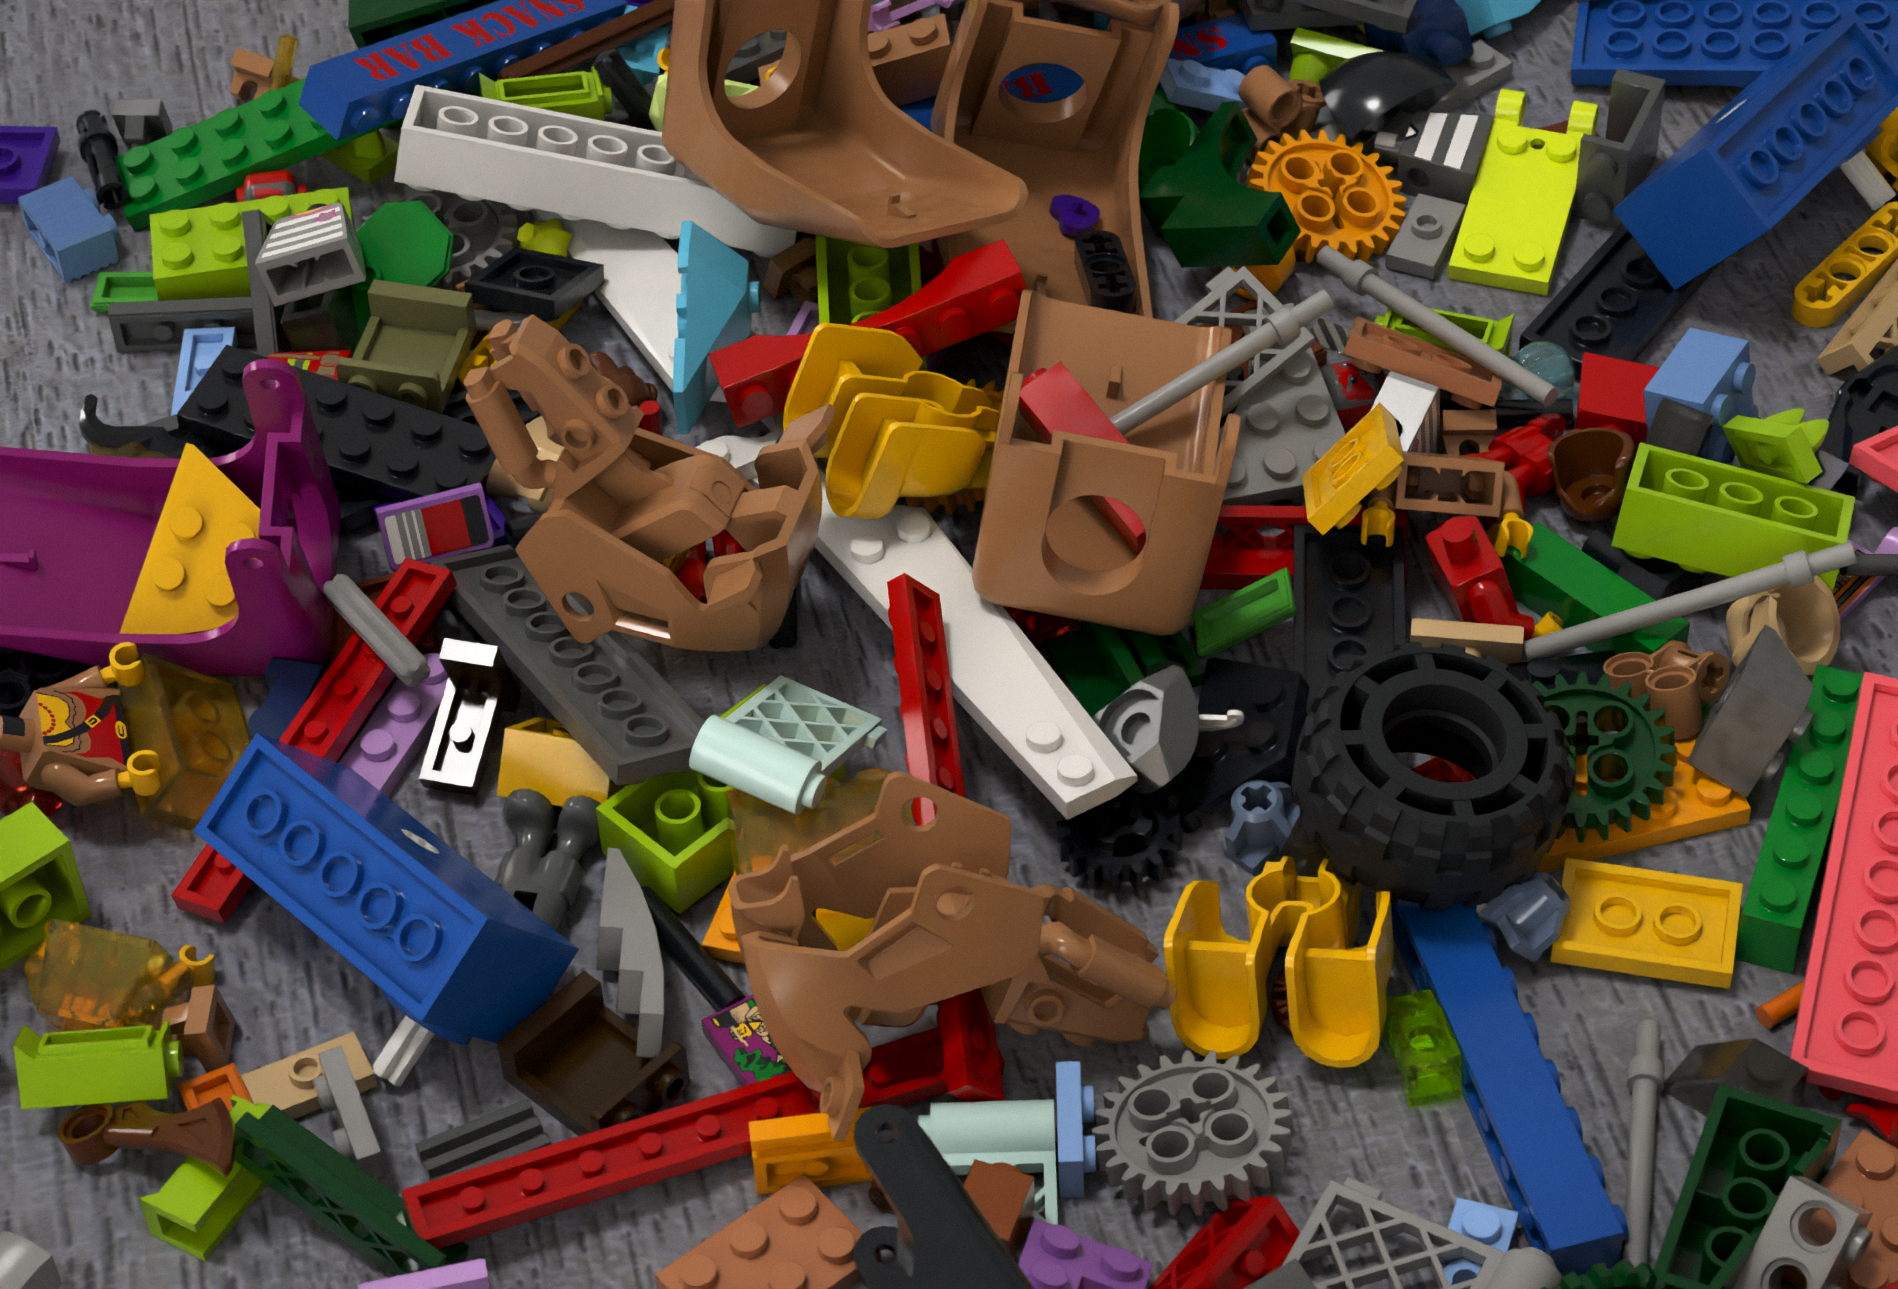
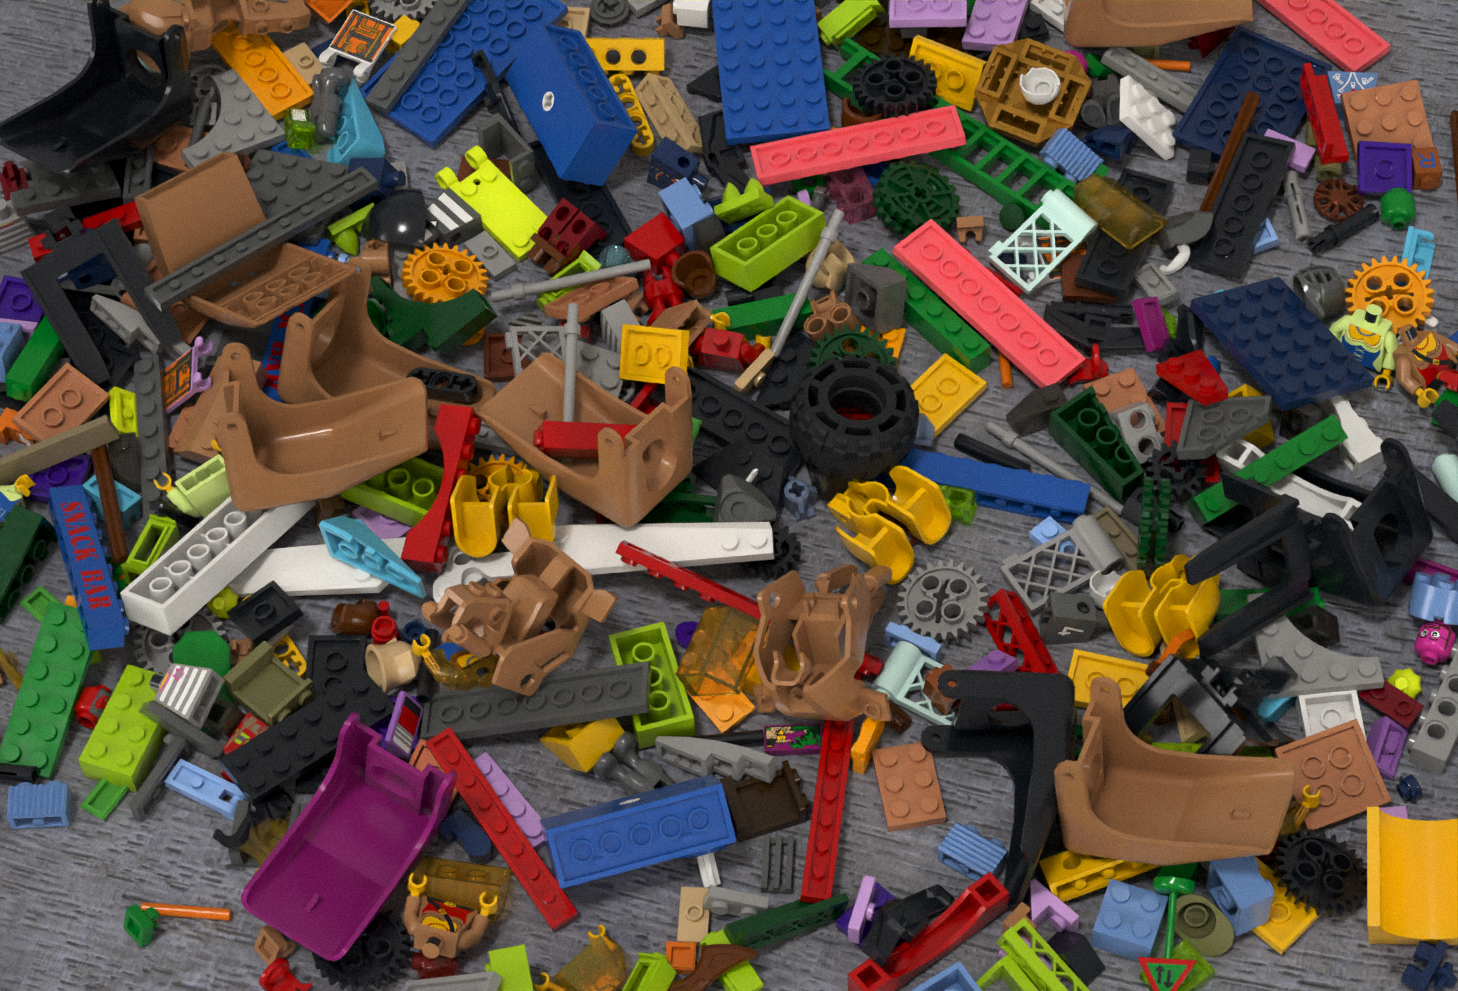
camera: 60 degrees left, 10 degrees up
yellow wing [119,443,261,634] -> none
medium nougat tile [160,984,236,1071] -> none
light grey axle [323,574,431,687] -> none
bracket [419,638,521,796] -> none
light aqua piece [689,675,888,815] -> none
dark purple piece [1049,194,1100,236] -> none
none -> black plate [471,49,522,138]
none -> dark red hips [527,197,607,276]
none -> dark blue torso [647,137,709,193]
none -> black axle [954,433,1031,472]

